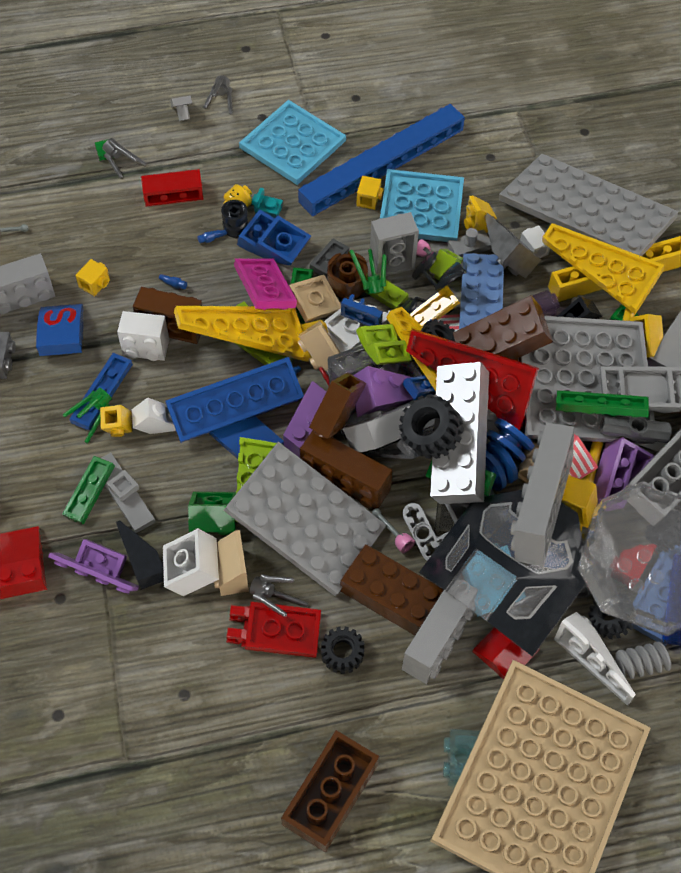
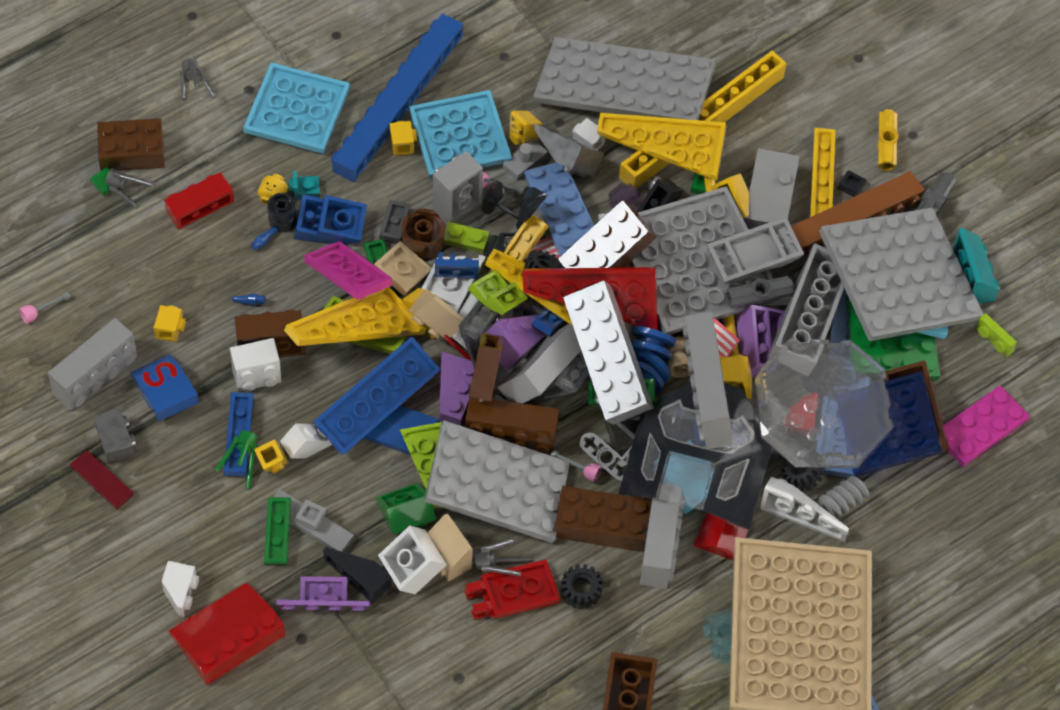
camera: 25 degrees left, 0 degrees up
light grey tile [170,95,192,121] -> none
green plant [350,249,386,294] -> none
black tyre [399,394,464,459] -> none
lime brick [429,249,464,281] -> none
green plate [555,390,649,417] -> none
none -> reddish brown brick [97,118,165,171]

